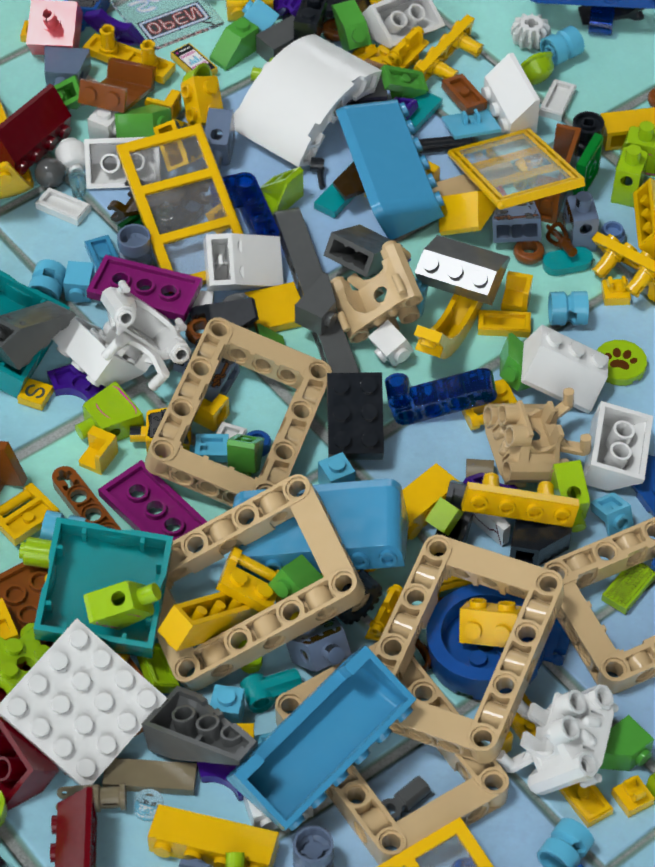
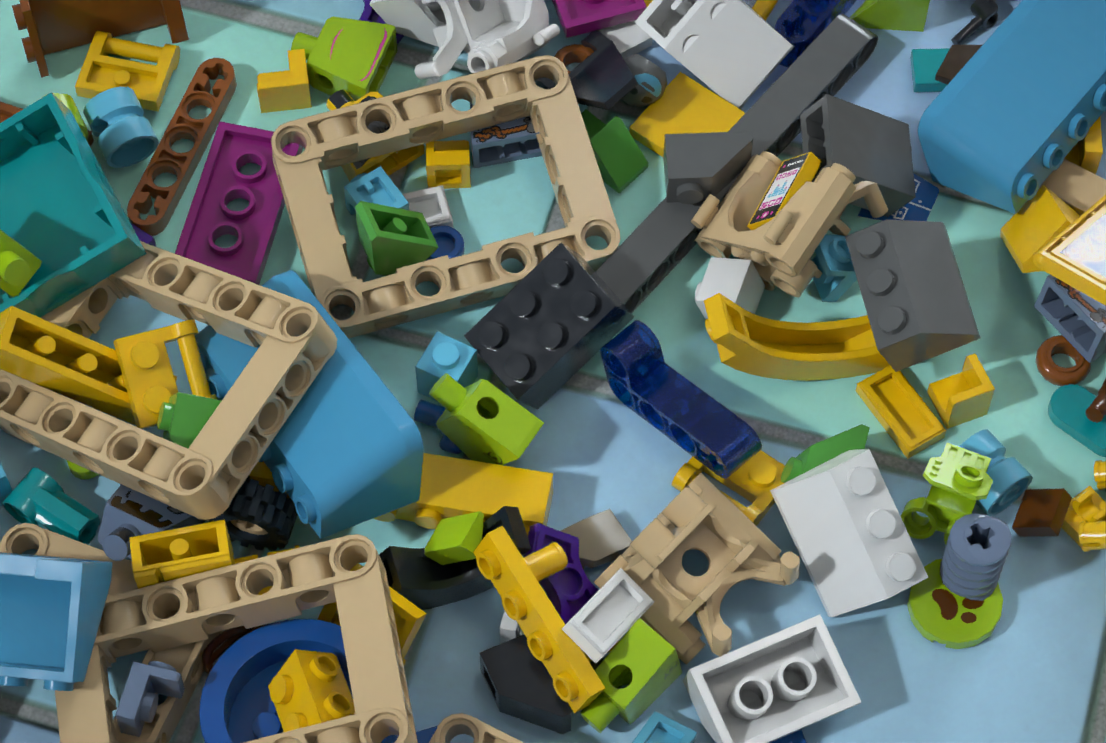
camera: 55 degrees right, 10 degrees up
none -> sand blue bracket [115,661,185,737]
none -> yellow brick [129,519,235,589]
none -> lime torso [429,373,544,465]
none -> white tile [562,568,654,664]
none -> tile [747,152,821,230]
none -> lime piece [901,442,993,545]
none -> sand blue piece [940,513,1011,601]
none -> reddish brown tile [1012,488,1072,537]

